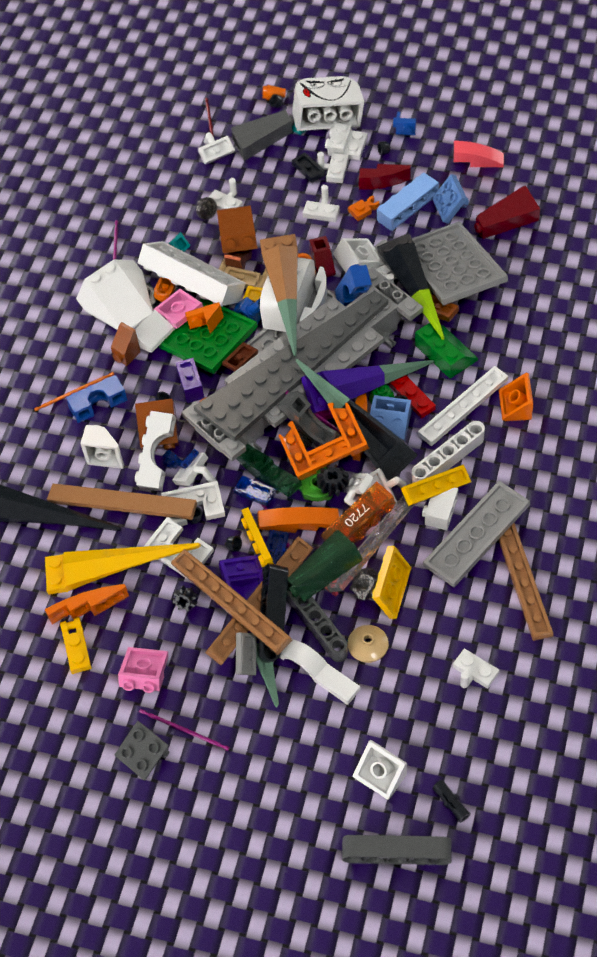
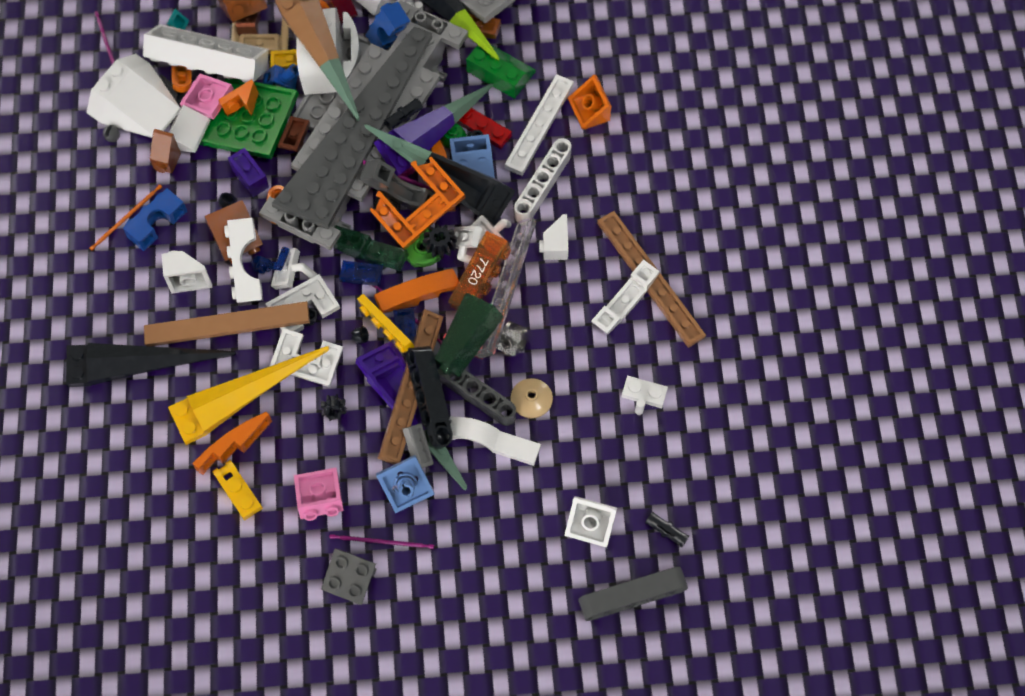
camera: 25 degrees left, 10 degrees up
medium nougat tile [171,549,293,655] -> none
yellow plate [372,546,411,619] -> none
yellow plate [401,464,471,506] -> none
light grey plate [423,481,530,587] -> none
none -> dark grey hinge [103,125,120,142]
none -> medium blue plate [376,455,435,513]
none -> black pin [384,98,423,130]
none -> white slope [591,259,660,334]

